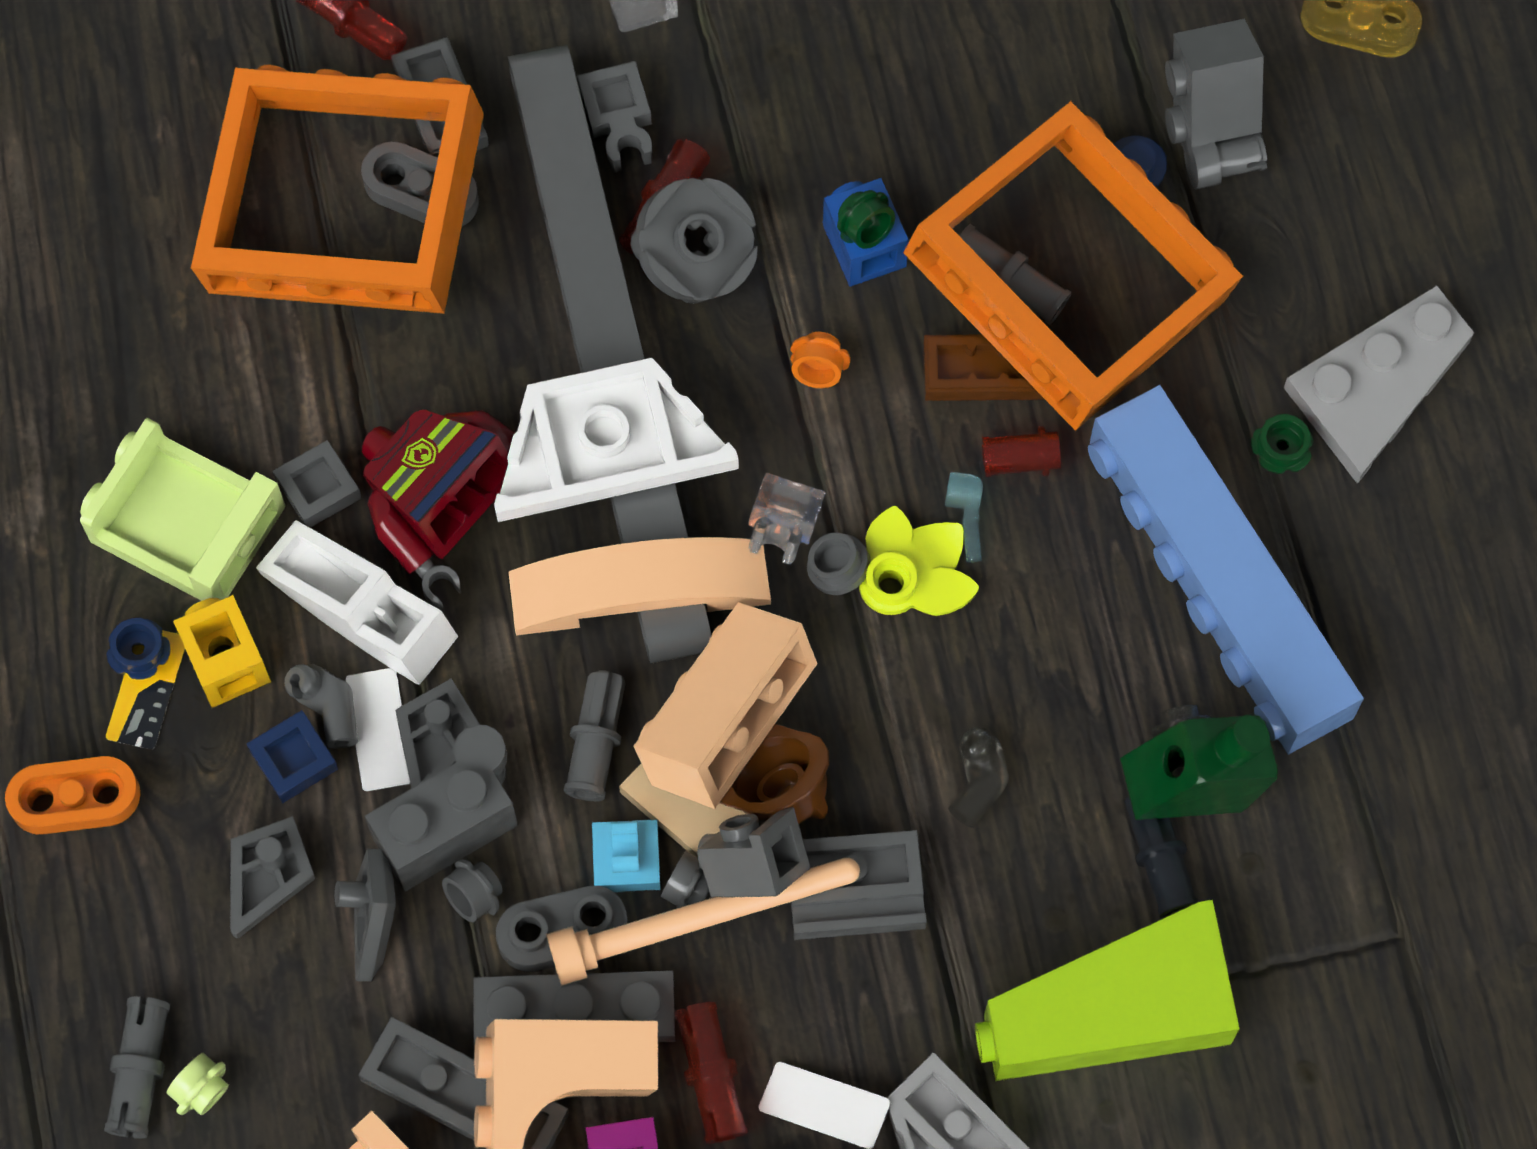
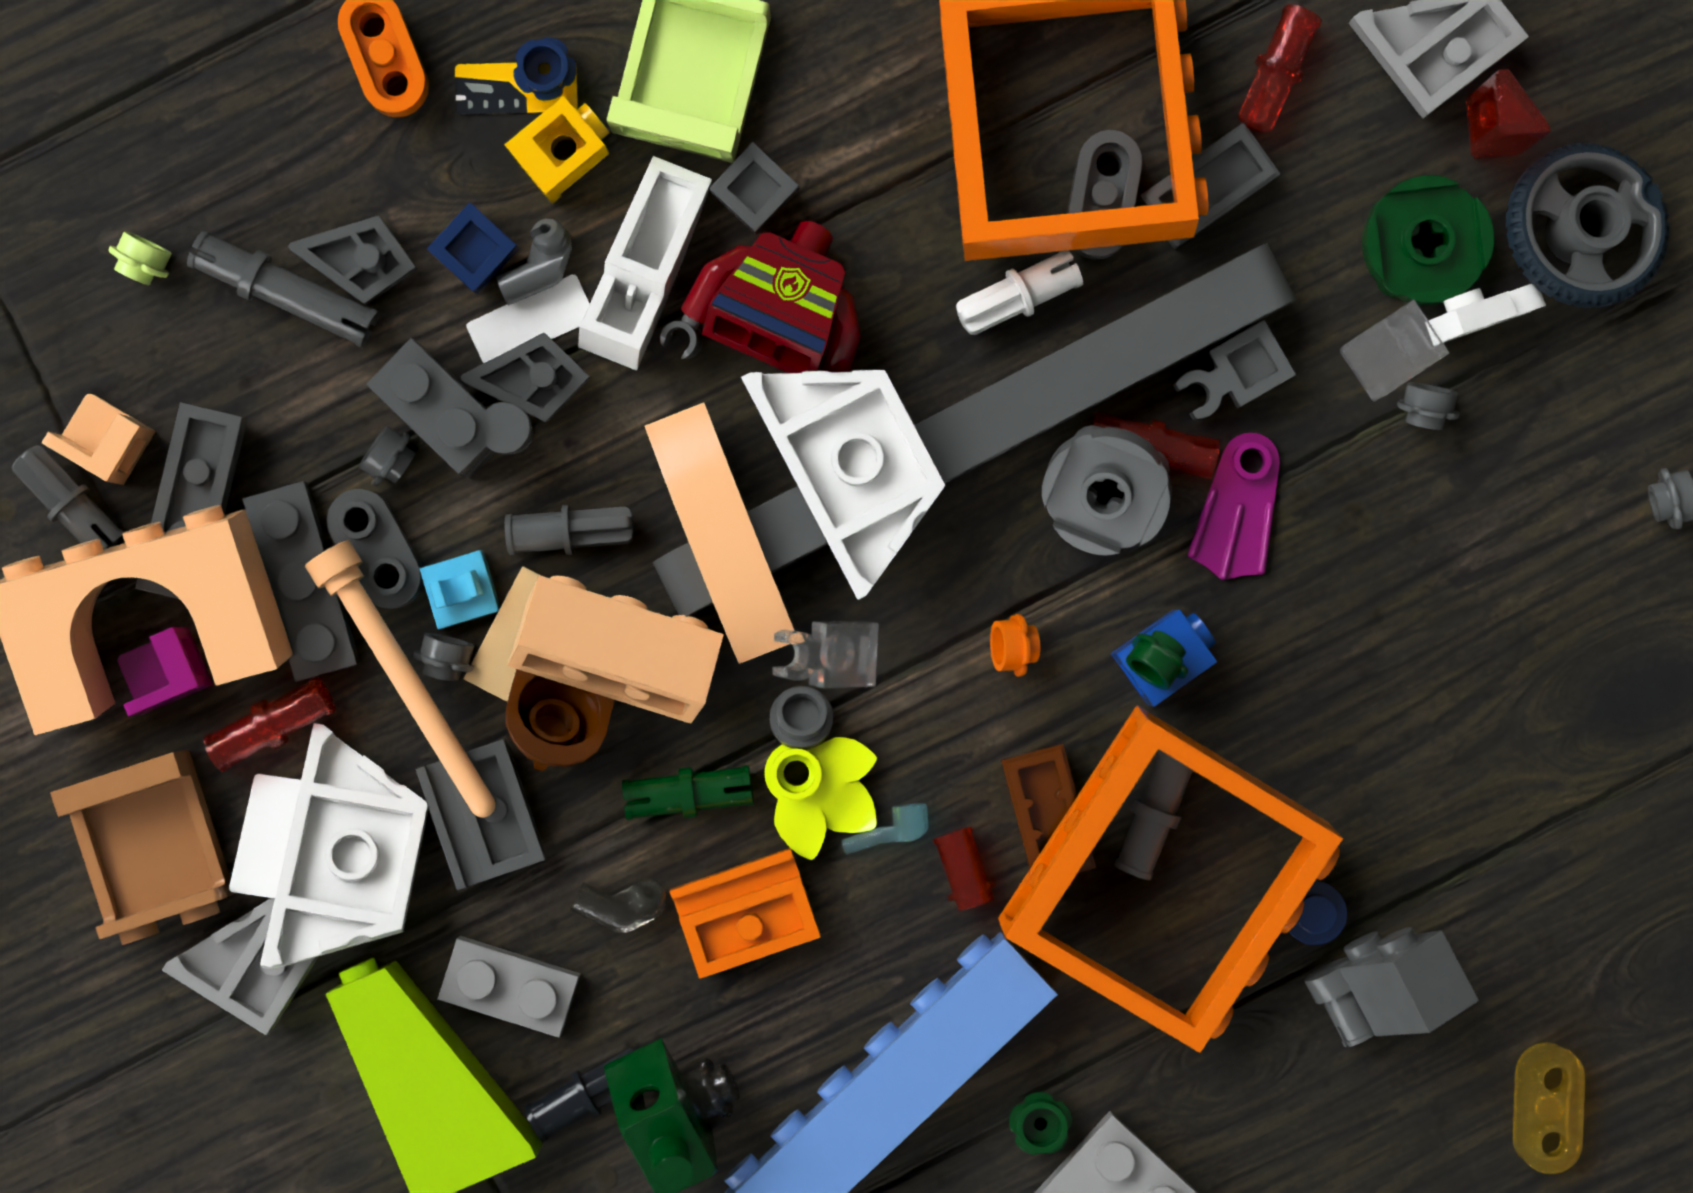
camera: 75 degrees right, 20 degrees up
dark grey pin [104,996,170,1139] -> none
dark grey piece [334,849,396,982] -> none
dark grey brick [697,807,810,898] -> none
none -> dark grey pin [187,230,379,348]
none -> white wing [260,723,429,970]
none -> light grey plate [438,936,581,1038]
none -> dark green pin [622,765,754,821]
none -> orange plate [670,848,821,979]
none -> white axle [956,250,1083,335]
none -> magenta piece [1187,433,1280,581]

